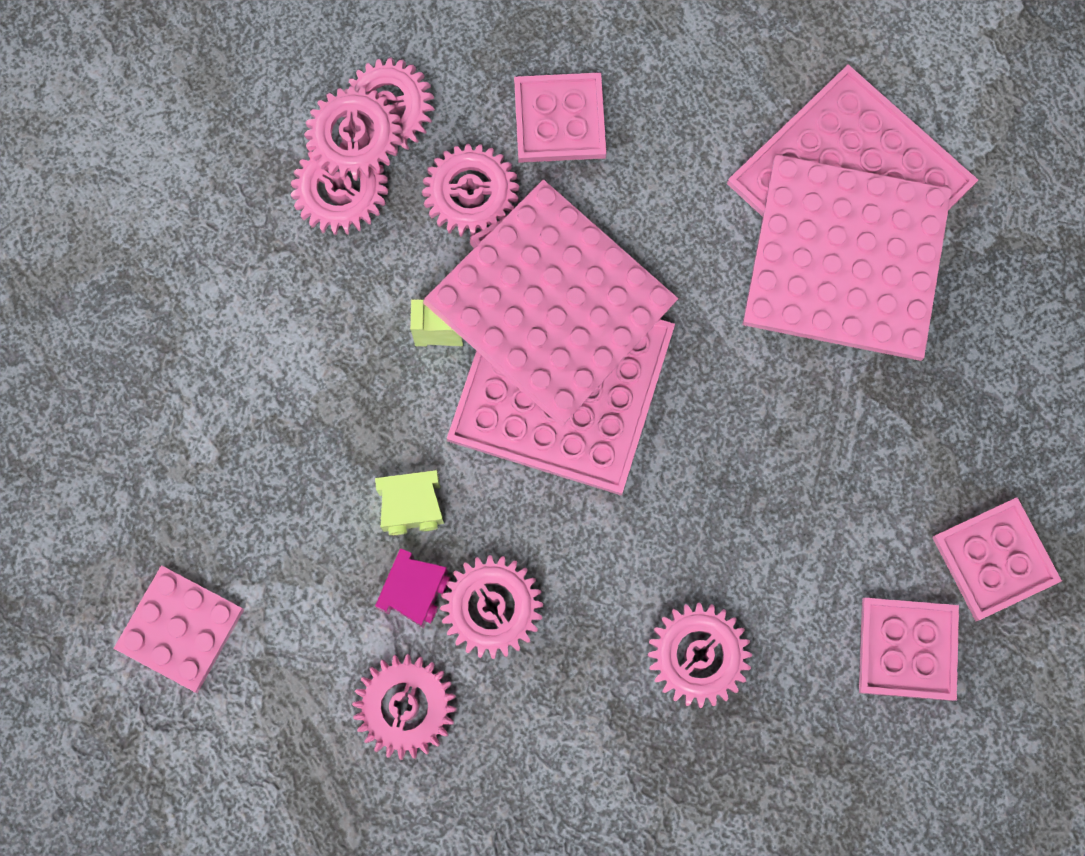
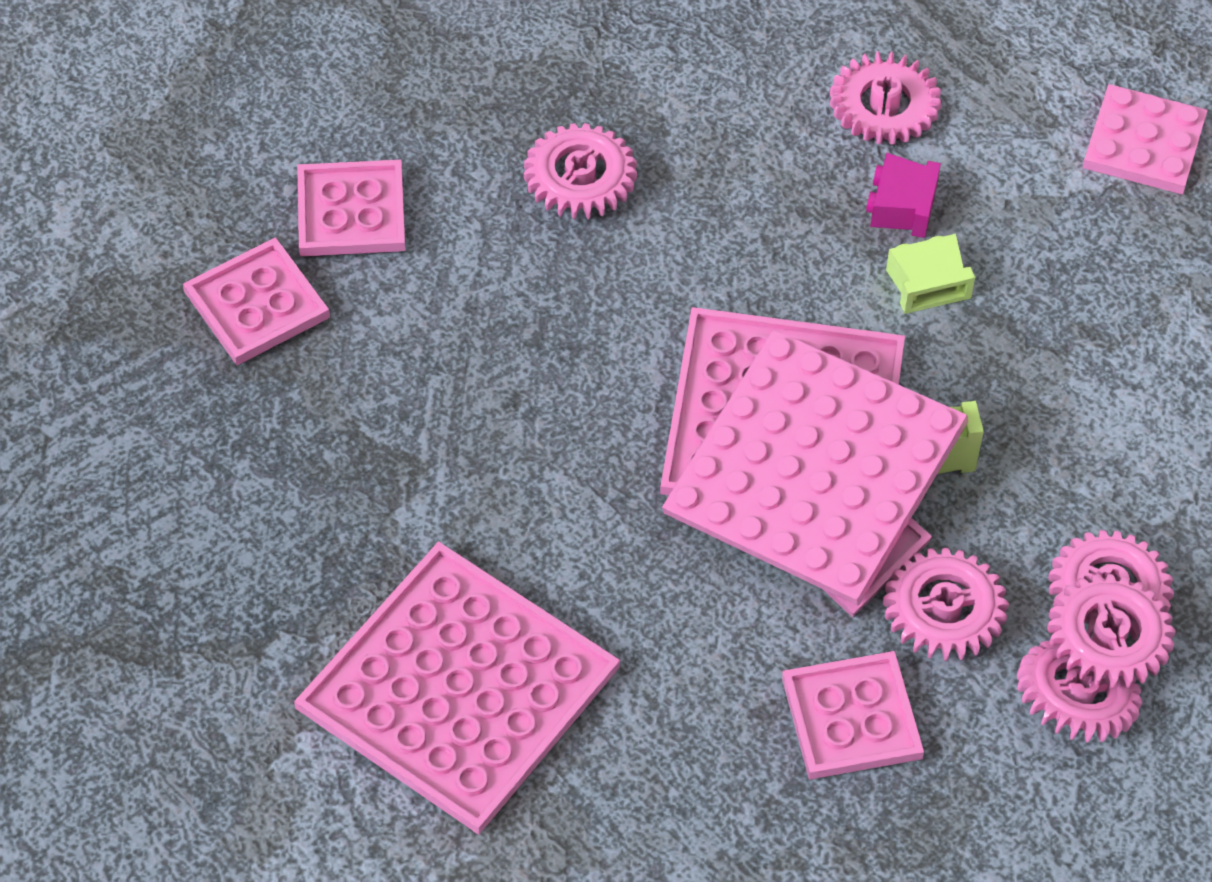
camera: 170 degrees right, 20 degrees down
bright pink gear [440,555,543,659] -> none
bright pink plate [742,155,952,361] -> none

